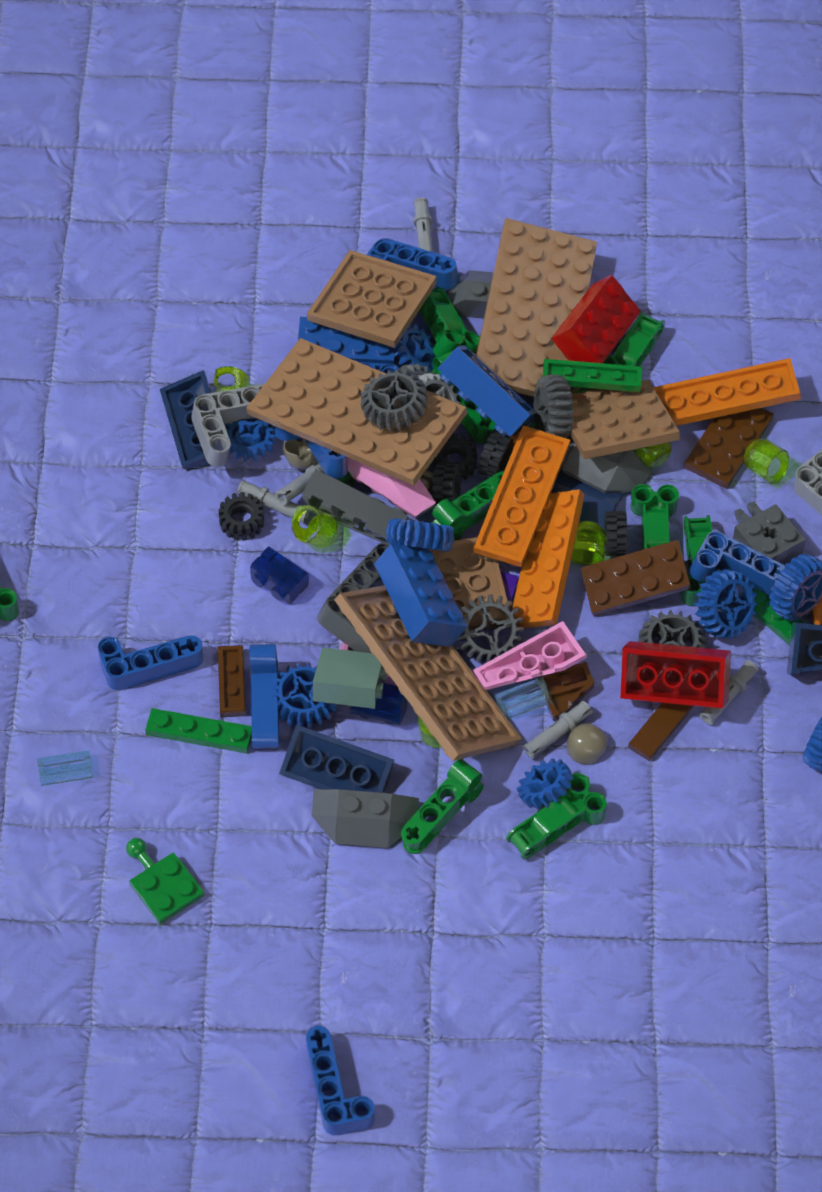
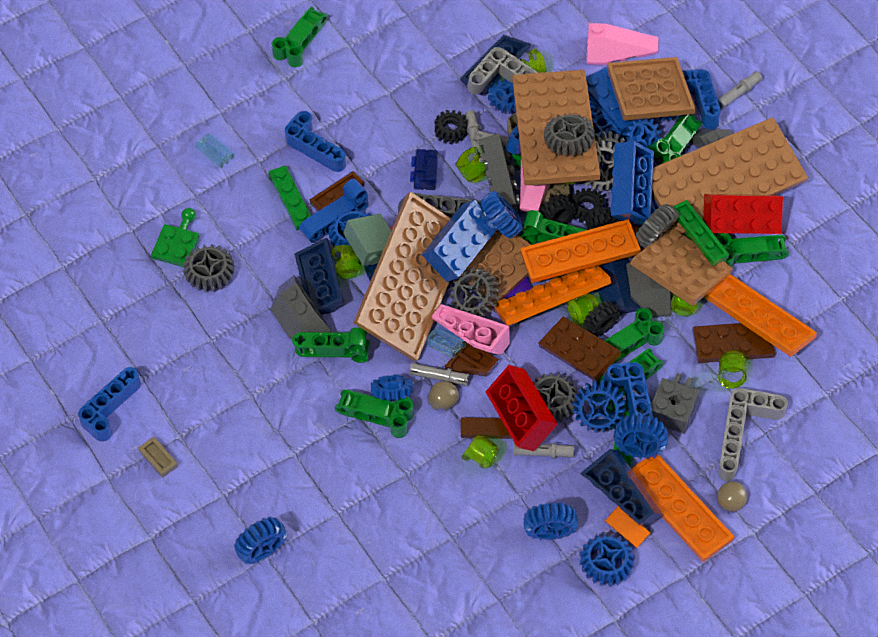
camera: 55 degrees right, 0 degrees up
none -> dark tan tile [138,437,178,478]
none -> dark grey gear [183,244,234,292]
none -> blue gear [234,517,287,564]
none -> clear neon green helmet [331,245,361,279]
none -> clear neon green helmet [461,434,499,469]
none -> bright pink wedge [587,23,658,65]

